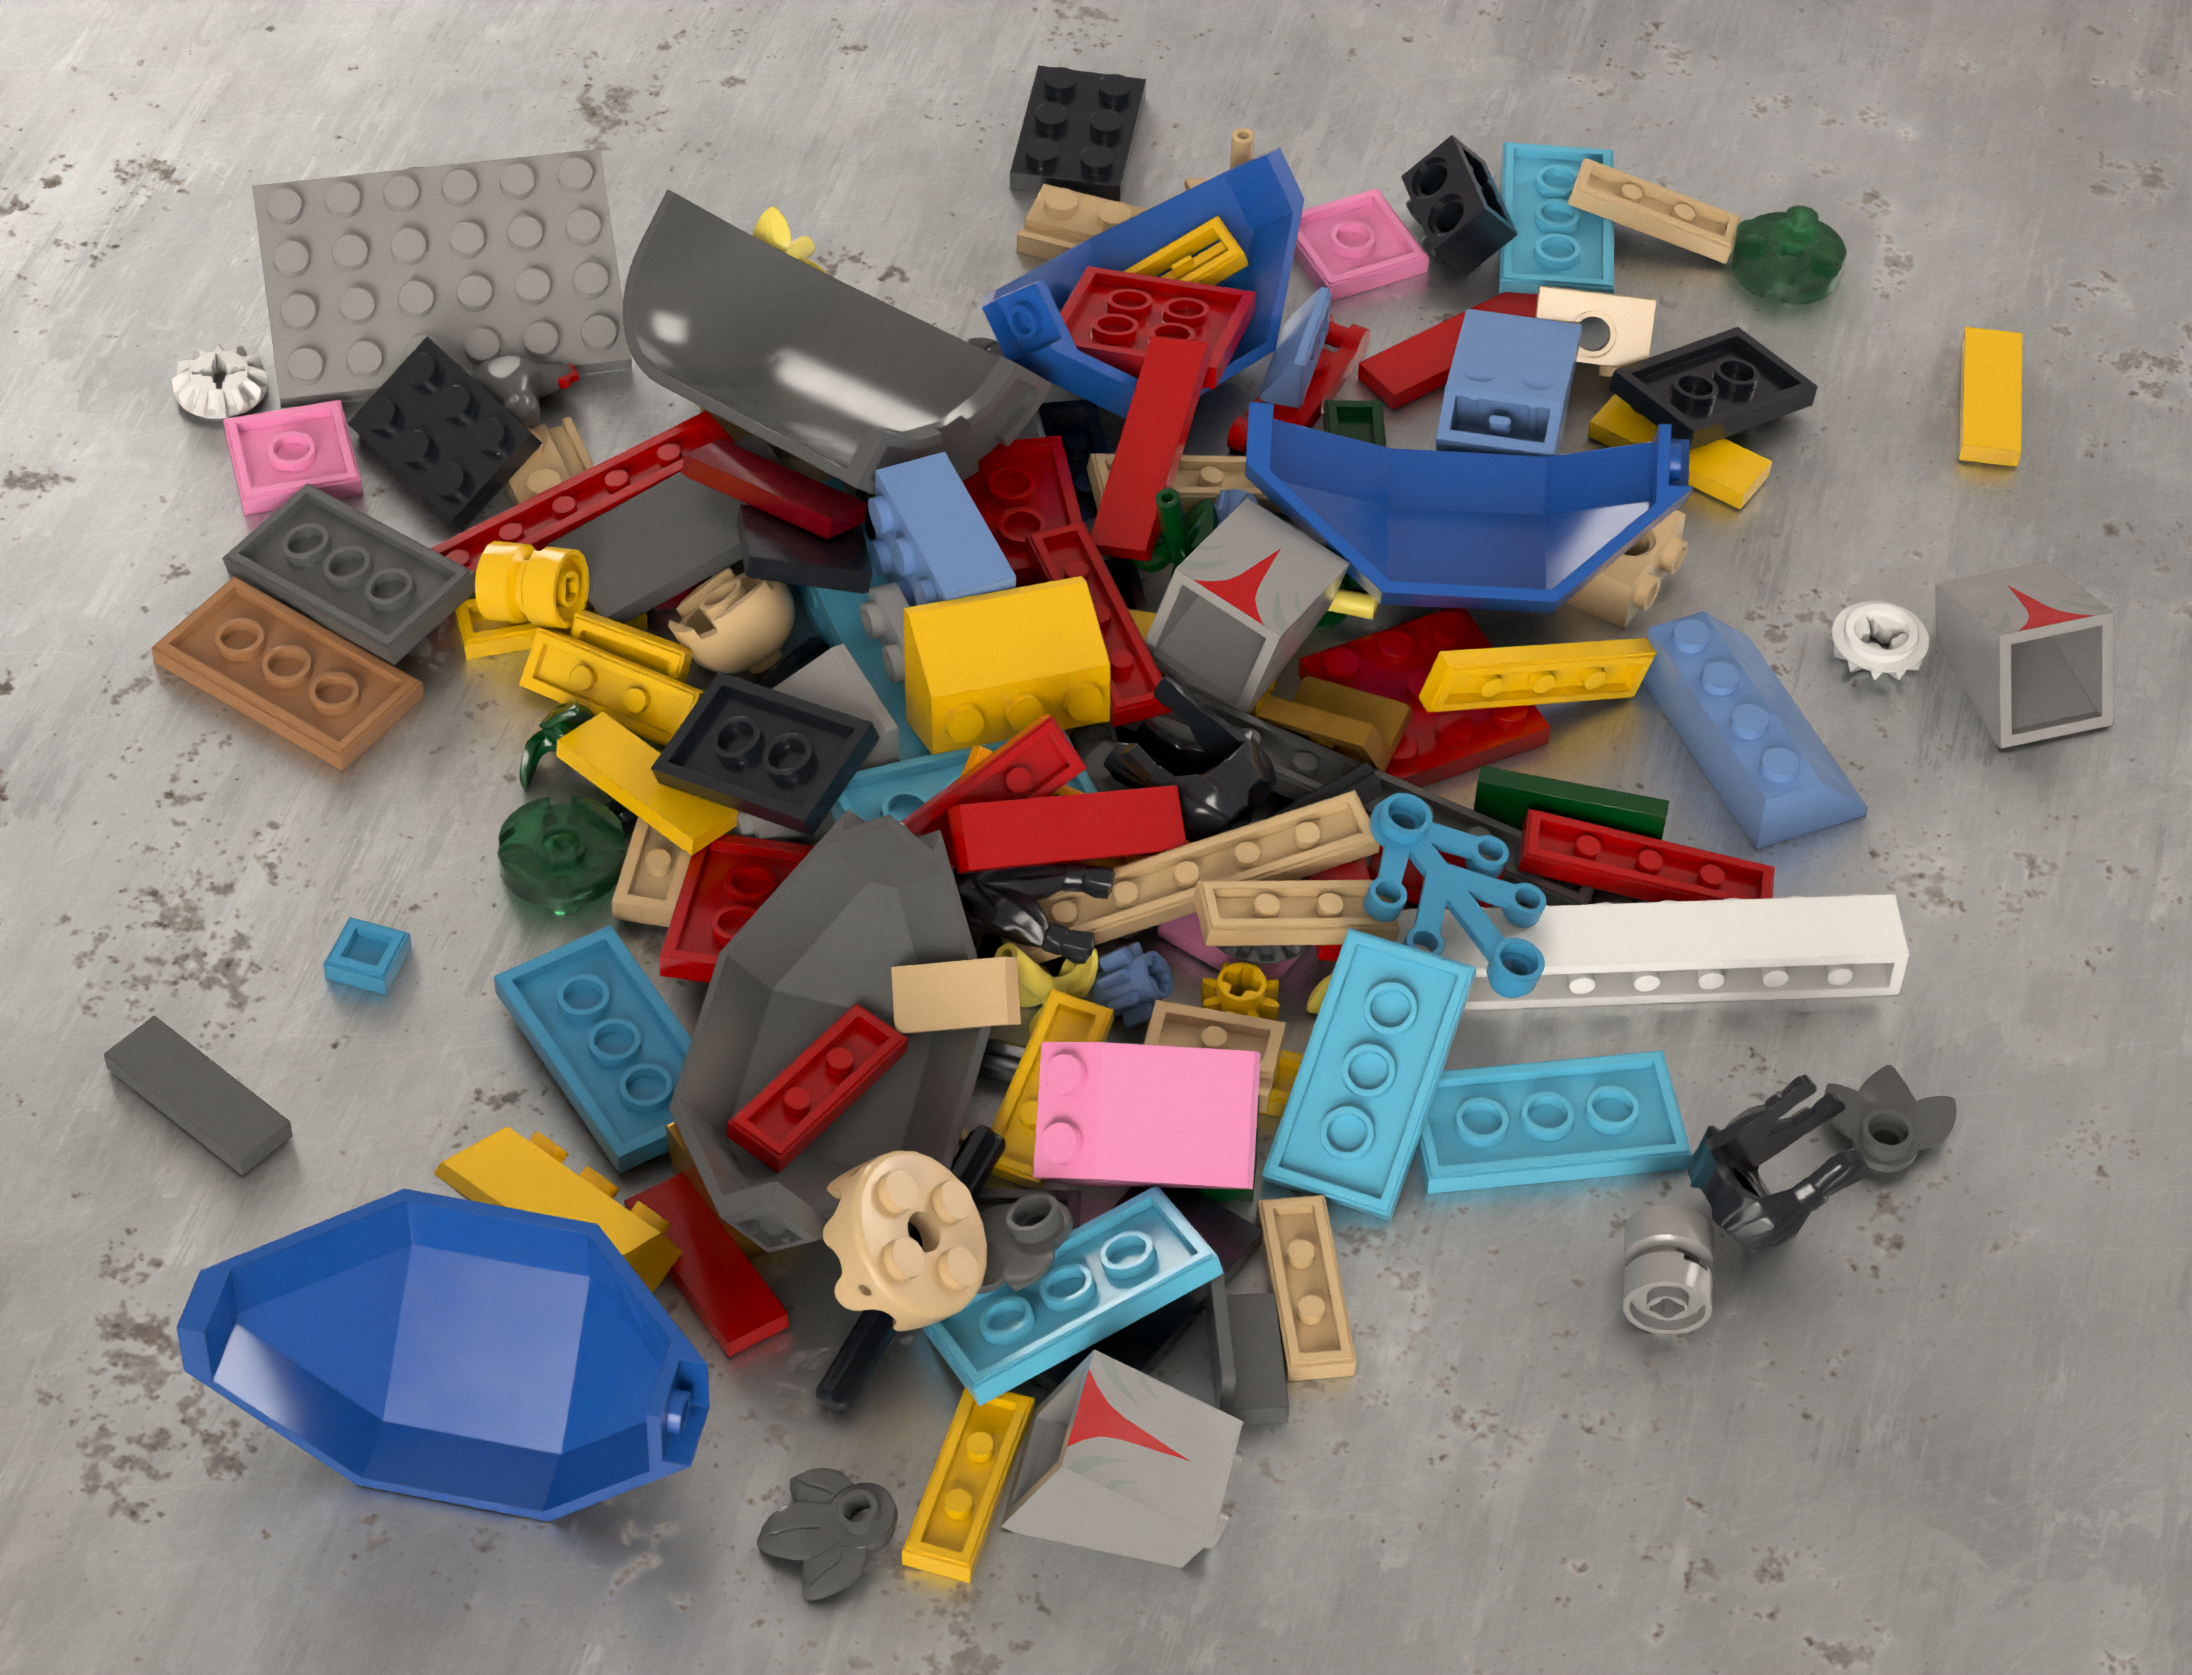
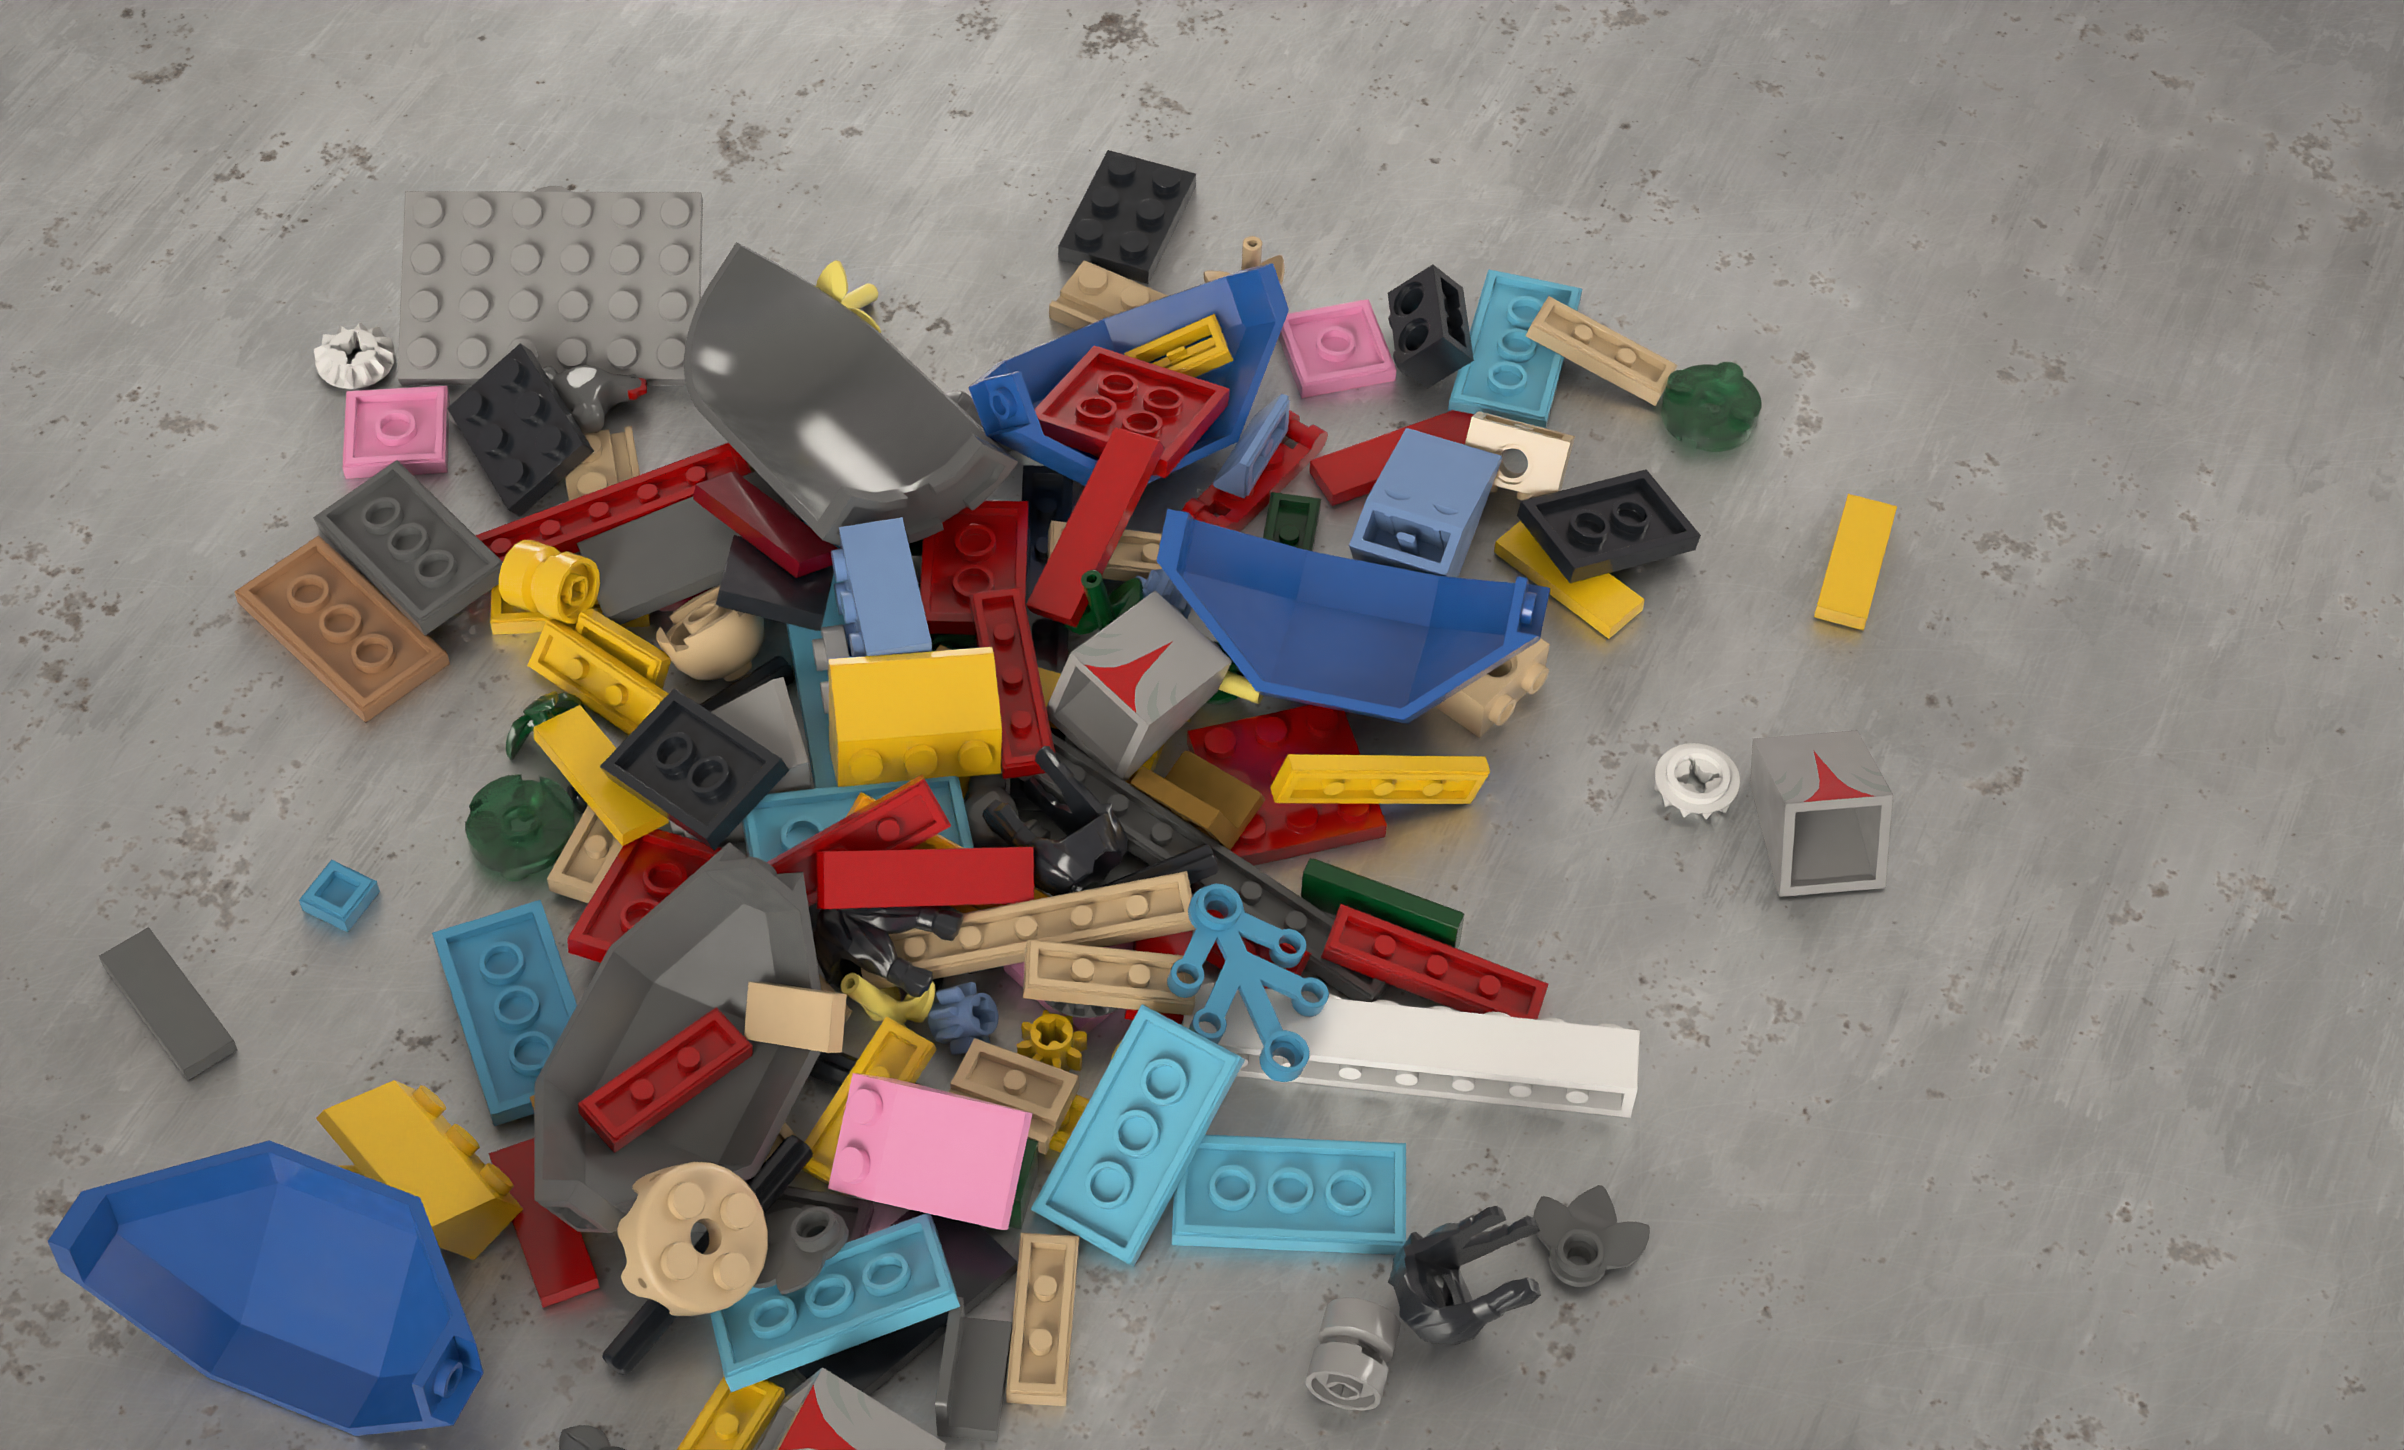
camera: 10 degrees right, 5 degrees up
medium blue slope [1643,611,1868,850] -> none

